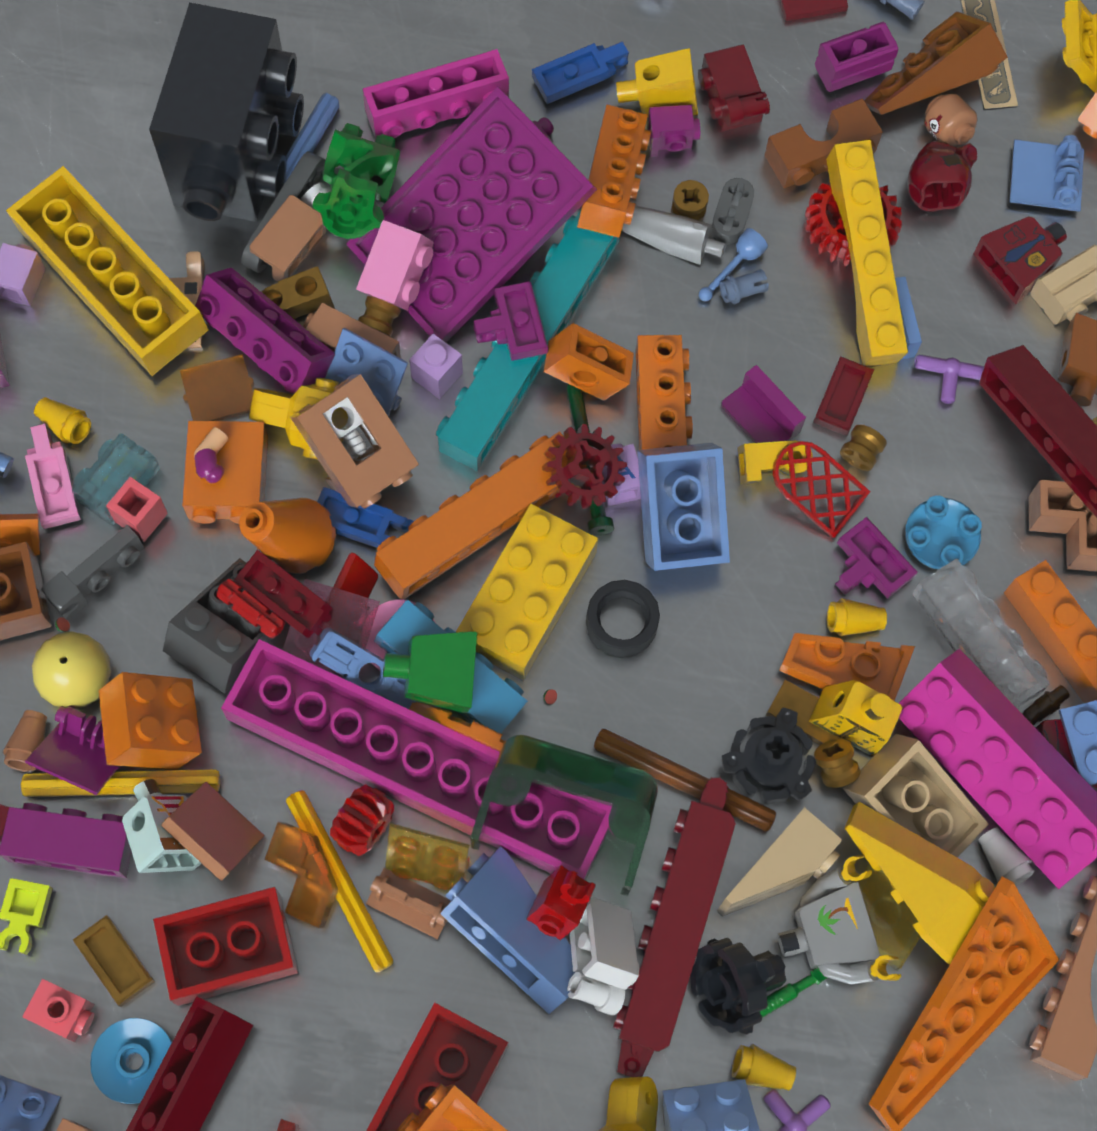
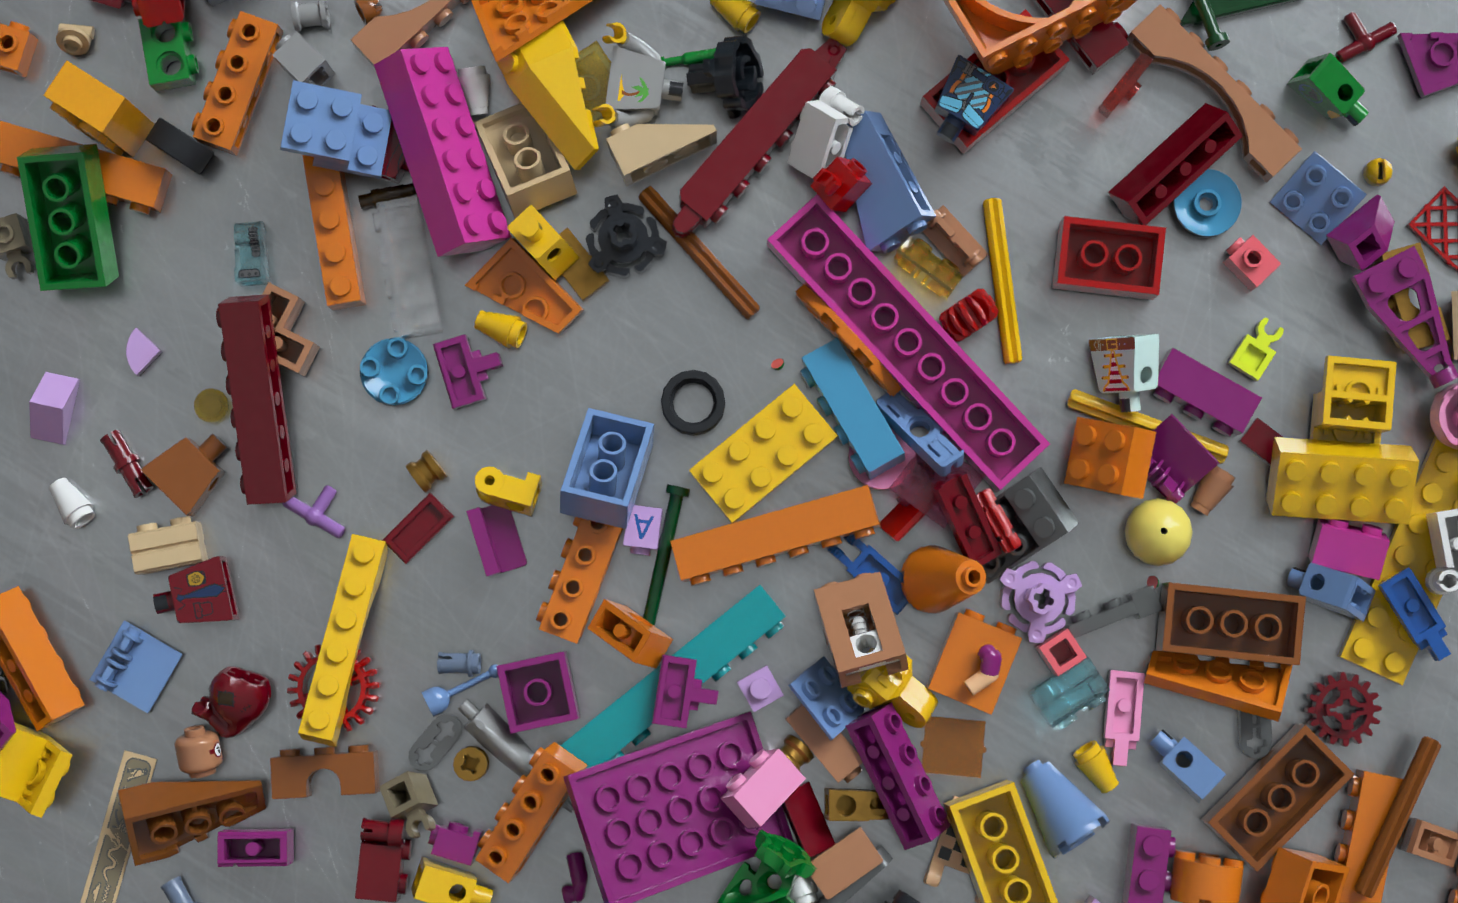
camera: 155 degrees left, 15 degrees up
pearl gold tile [73,915,155,1007] -> none
nougat tile [161,782,265,881] -> none
clear orange tile [264,822,338,928] -> none
green torso [383,631,477,713] -> none
clear green windscreen [470,735,658,896] -> none
dark red gear [542,424,627,509] -> none
red window [772,441,871,538] -> none
pearl gold wheel [814,739,861,788] -> none
medium blue tile [895,276,922,359] -> none
none -> dark tan brick [379,771,438,838]
none -> magenta brick [496,651,580,734]
none -> dark red slope [782,781,835,858]
none -> torso [935,55,1014,144]
none -> lavender piece [999,561,1082,643]
none -> medium blue cone [1021,760,1110,859]

